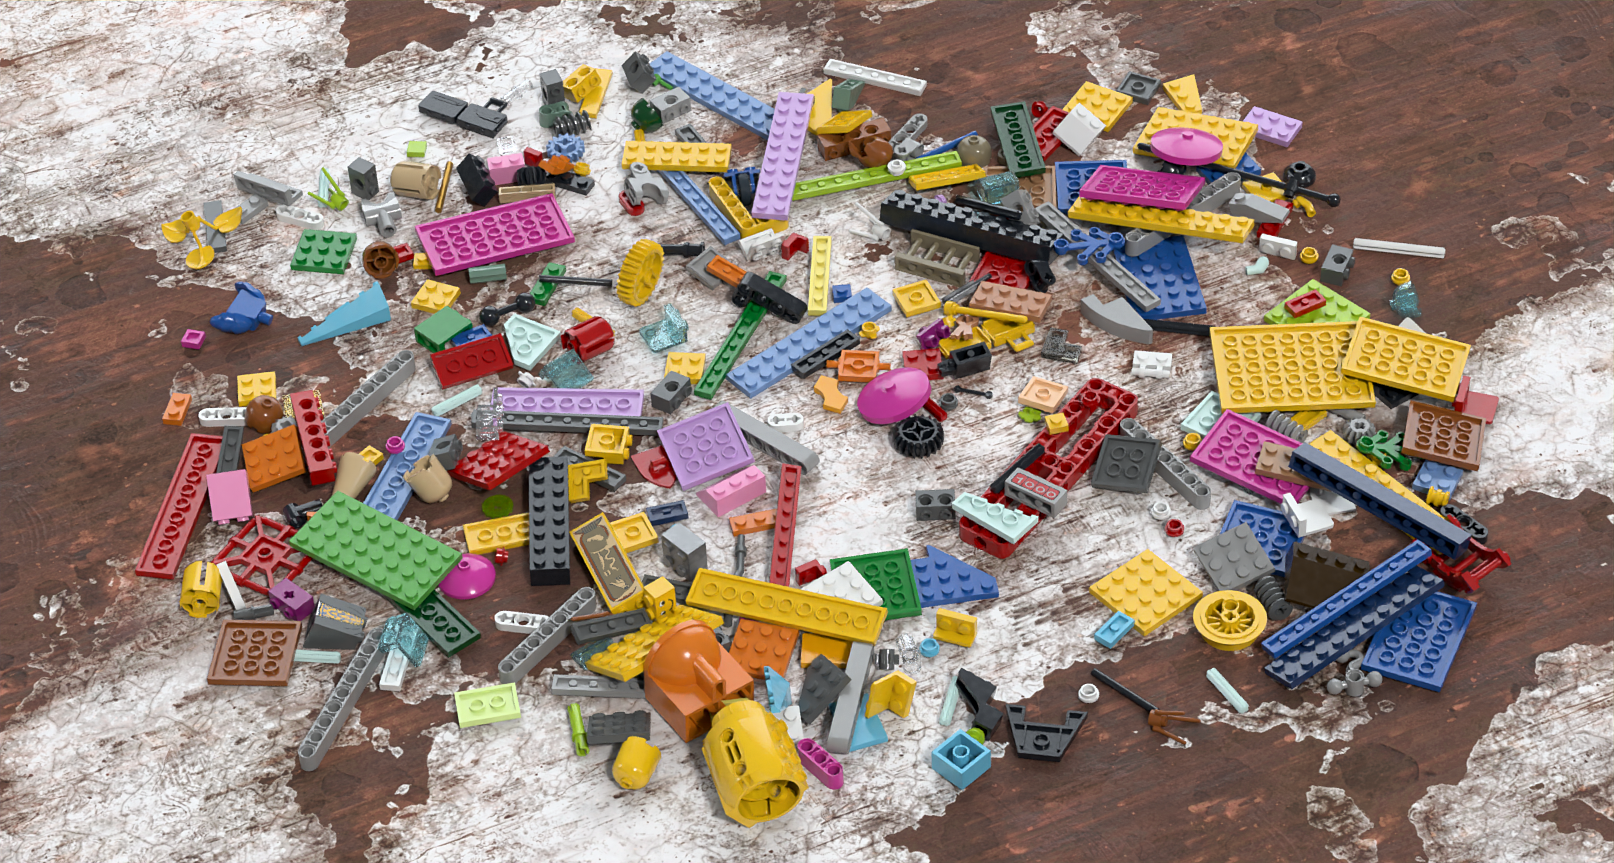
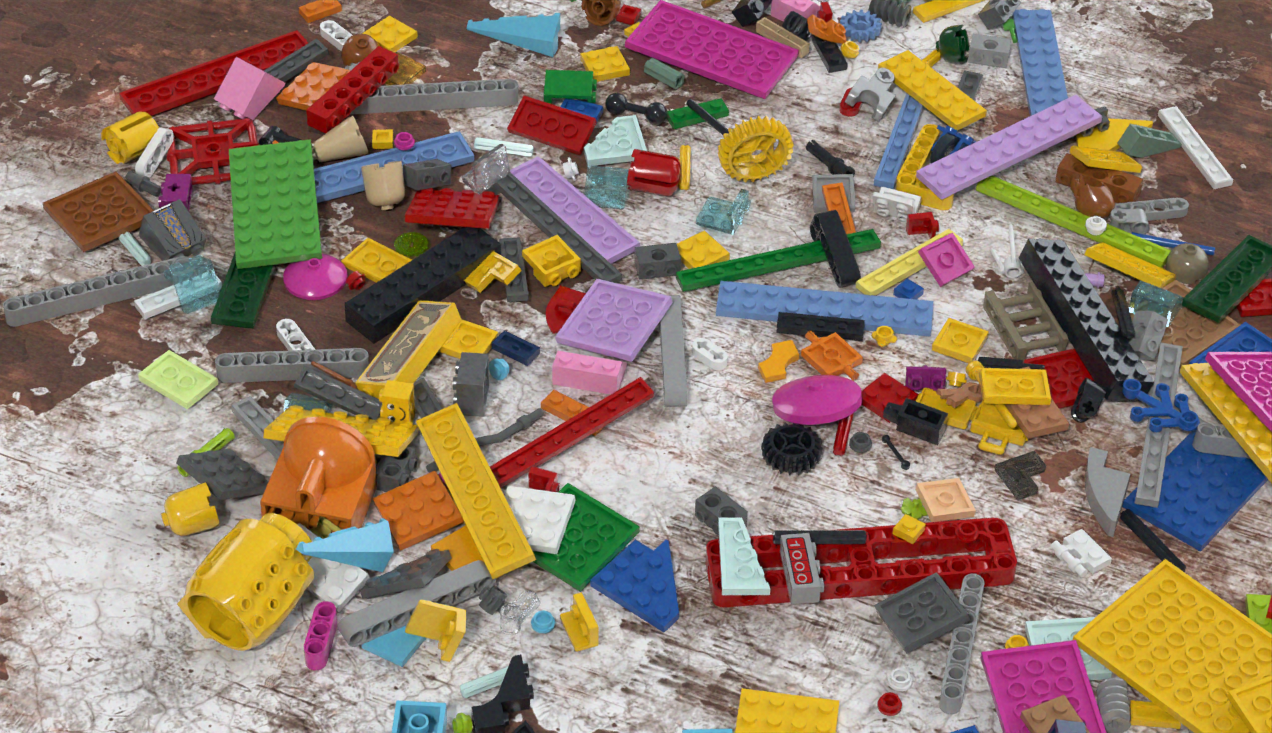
camera: 45 degrees right, 0 degrees up
none -> dark pink plate [918,232,975,287]
none -> yellow tile [979,368,1051,405]

